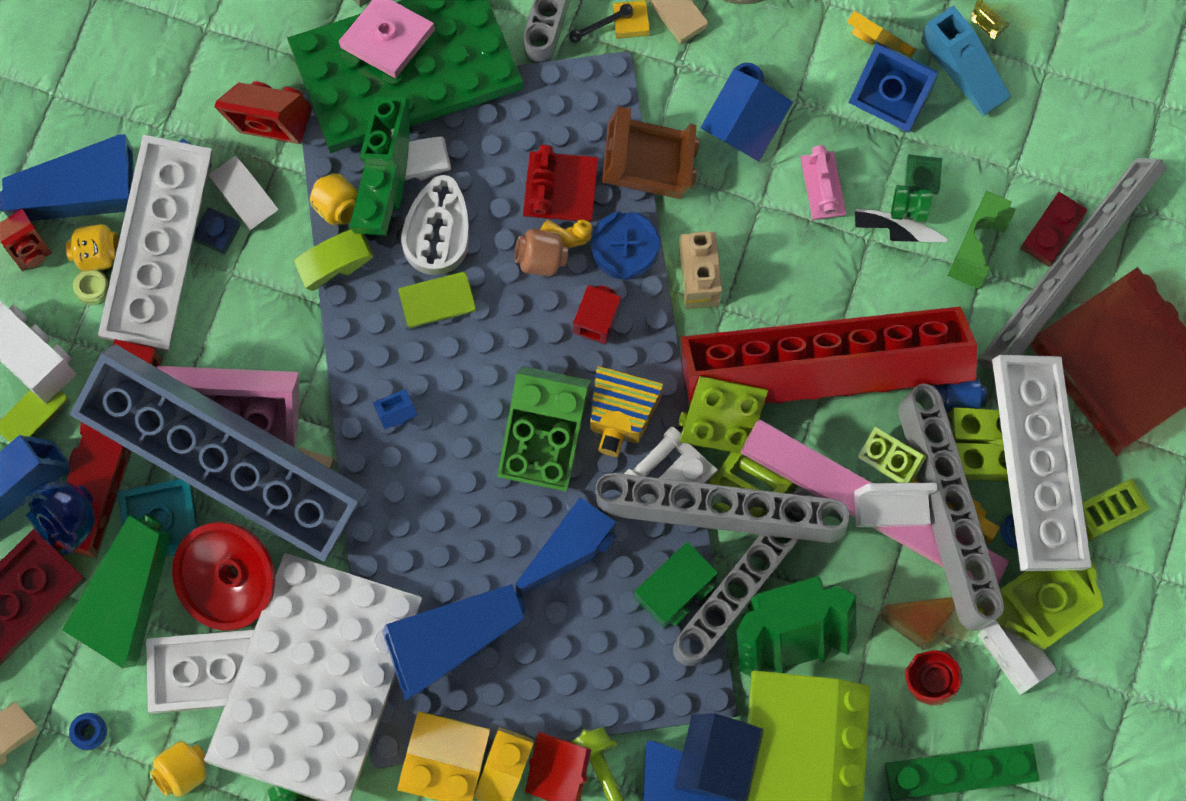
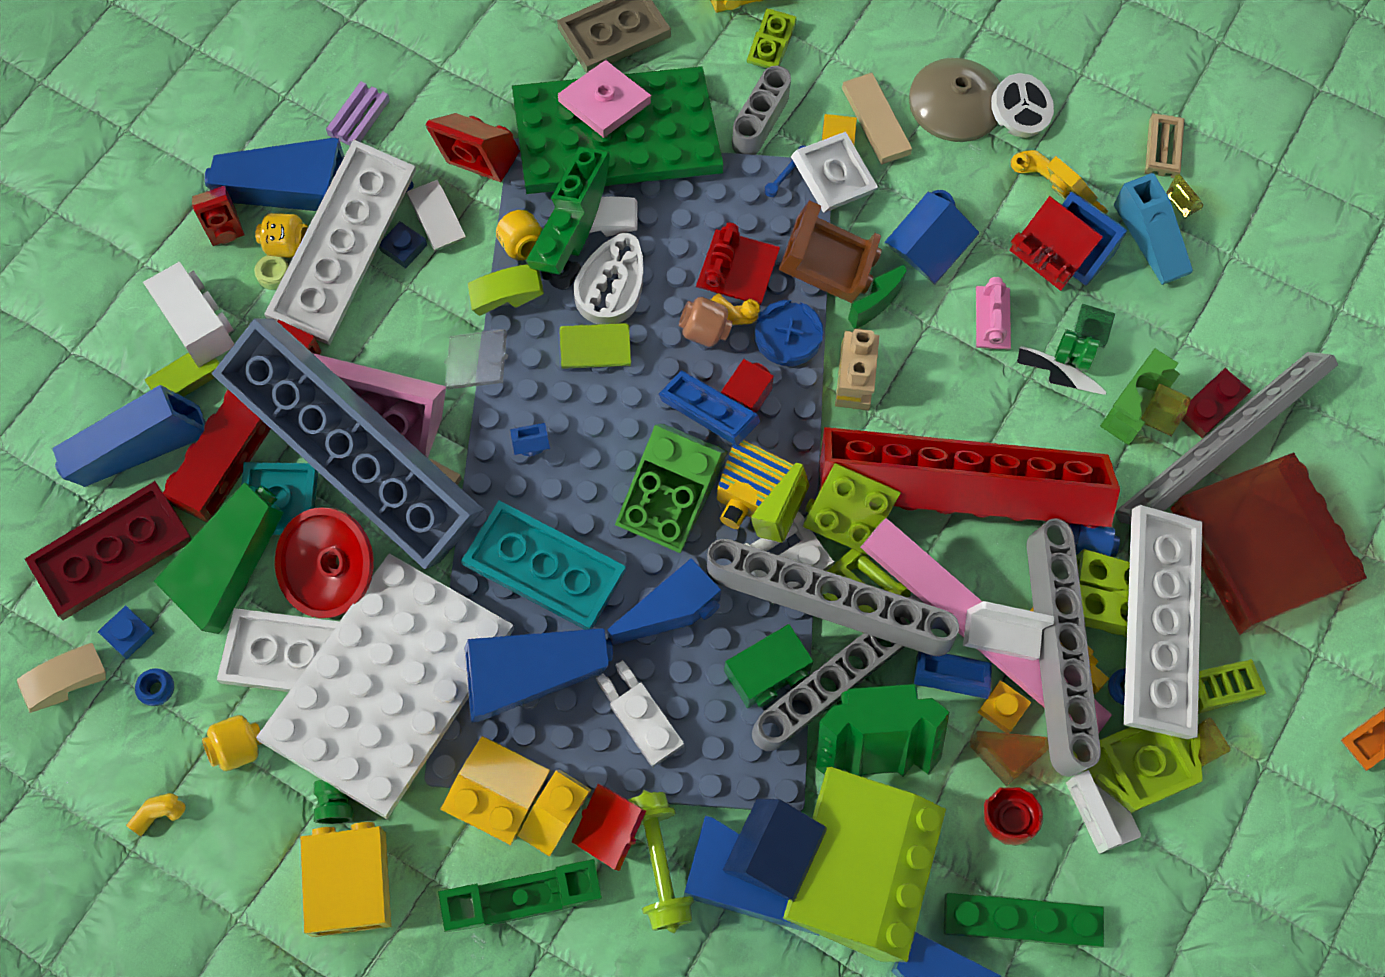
camera: 10 degrees right, 5 degrees down
clear blue cylinder [21,480,95,554] -> none
black hinge [569,4,634,43] -> none
lime slope [857,427,927,483] -> none
none -> blue plate [98,605,154,659]
none -> lavender tile [326,81,390,146]
none -> clear piece [444,329,508,390]
none -> teal plate [461,500,626,630]
none -> white hinge [596,660,684,768]
none -> blue tile [659,370,760,446]
none -> lime slope [751,463,810,543]
none -> blue hinge [765,145,806,197]
none -> white plate [791,132,878,213]
none -> green slope [848,265,907,329]
none -> blue tile [914,651,992,699]
none -> yellow plate [977,680,1031,734]
none -> red hinge [1009,196,1103,291]
none -> yellow arm [1011,150,1050,179]
none -> clear yellow slope [1141,384,1191,437]
none -> clear yellow slope [1198,717,1231,767]

